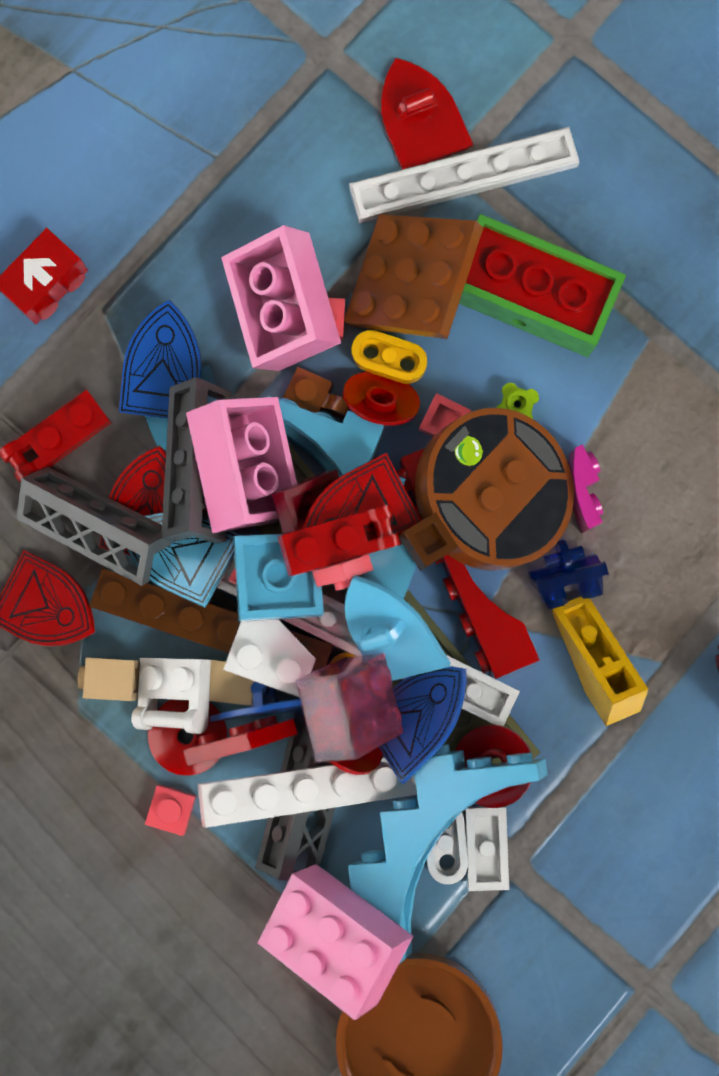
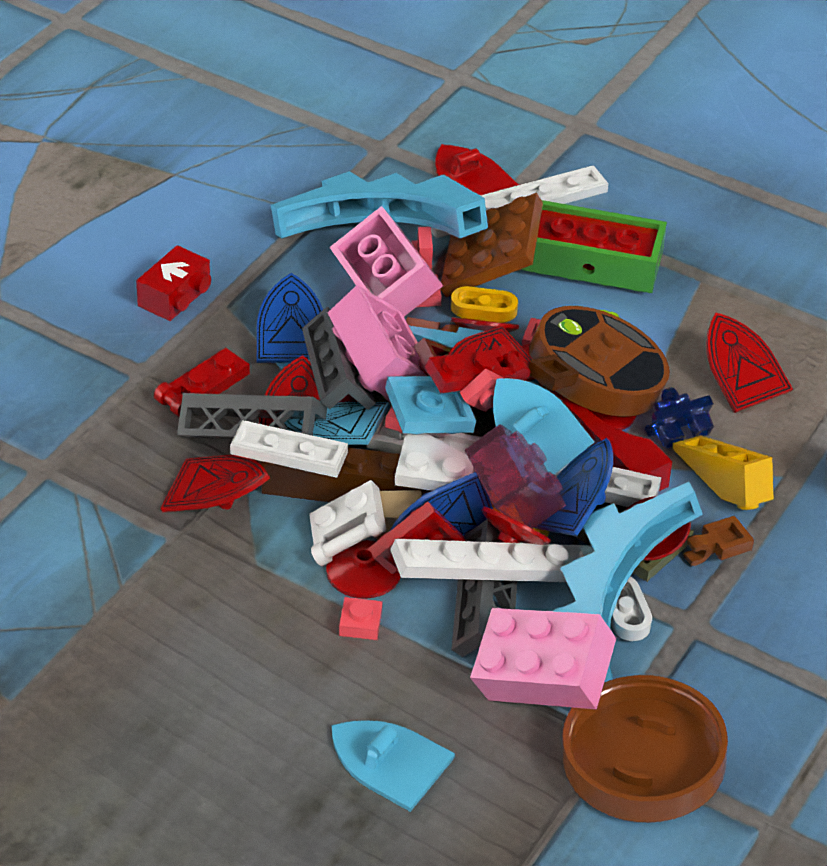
camera: 10 degrees left, 40 degrees down
tan brick [78,658,140,701] -> none
white plate [465,806,509,891] -> none
dark pink slope [568,444,603,533] -> none
none -> white tile [230,420,348,478]
none -> medium azure arch [271,171,488,238]
none -> medium azure shield [332,720,455,812]
none -> coral plate [411,227,433,270]
none -> dark orange plate [683,515,754,566]
none -> red shield [706,312,793,413]

